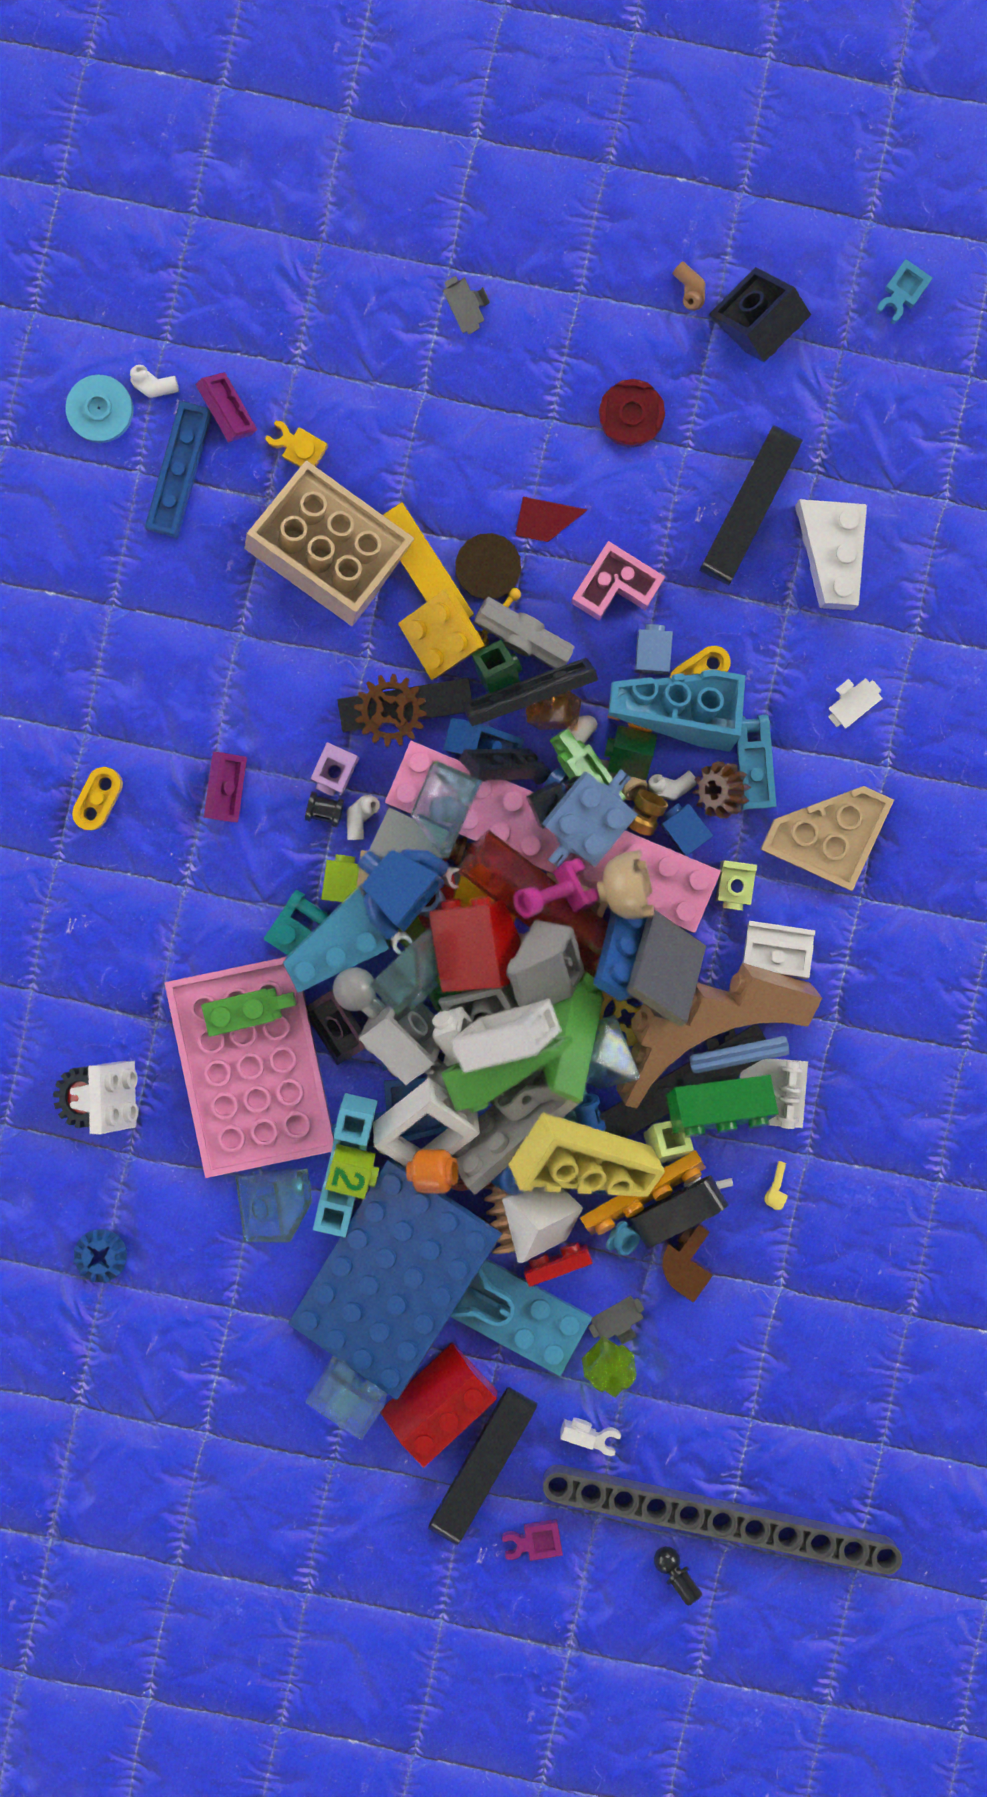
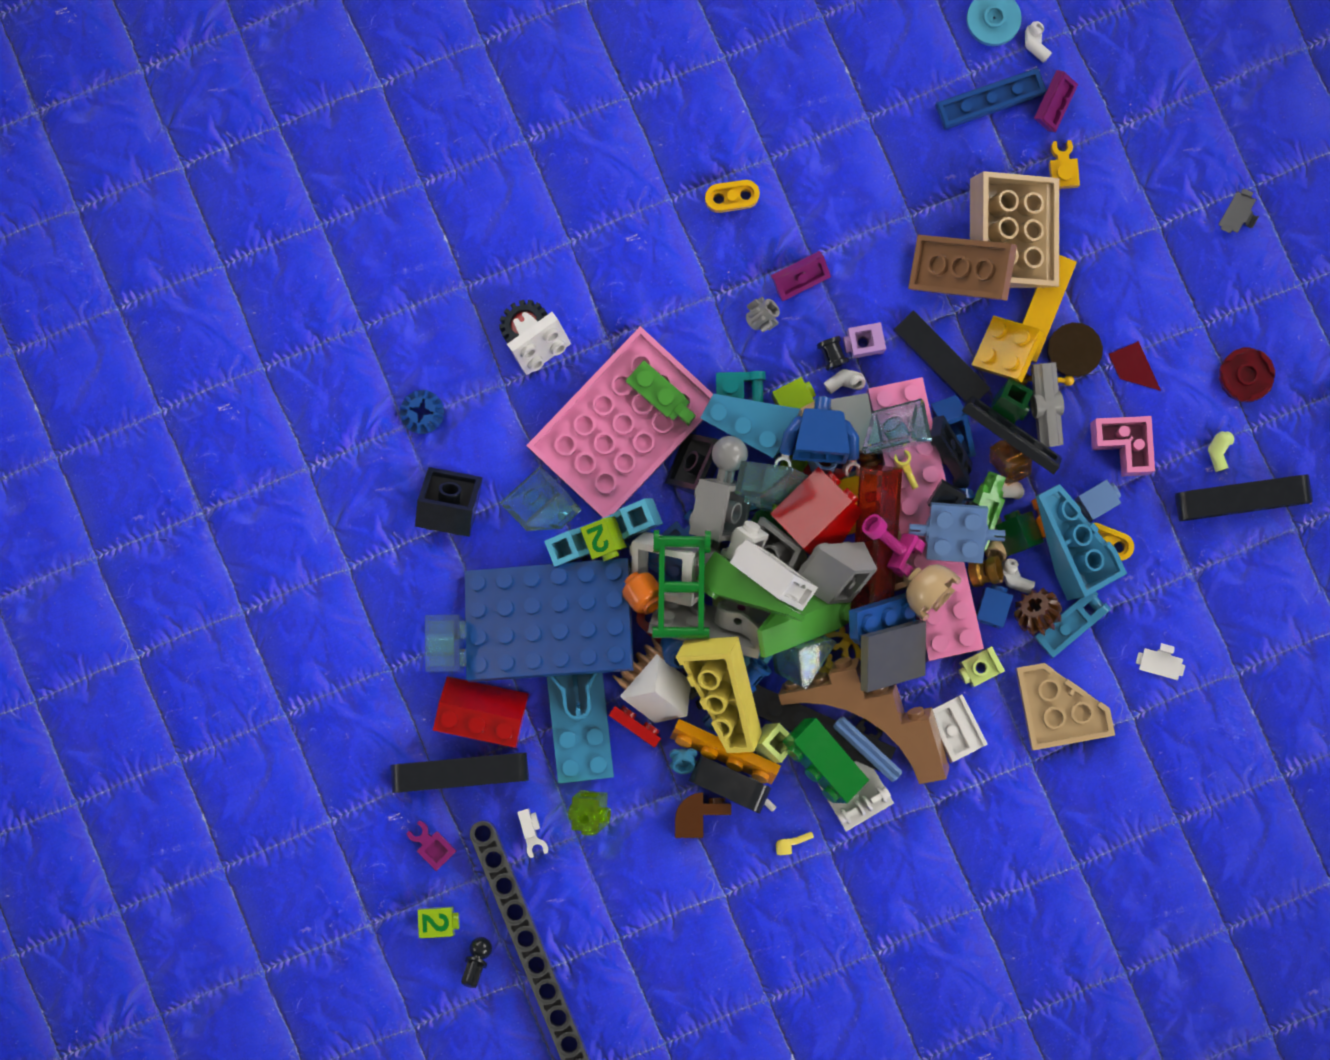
camera: 55 degrees right, 5 degrees down
reddish brown gear [354,674,427,748] -> none
dark grey piece [588,1296,644,1345] -> none
white wedge [795,499,867,611] -> none
none -> black slope [415,467,483,537]
none -> lime brick [418,906,460,938]
none -> green piece [652,530,711,639]
none -> light grey gear [746,297,780,333]
none -> light yellow hand [894,450,919,490]
none -> medium nougat plate [908,235,1017,301]
none -> yellowish green arm [1208,431,1234,472]

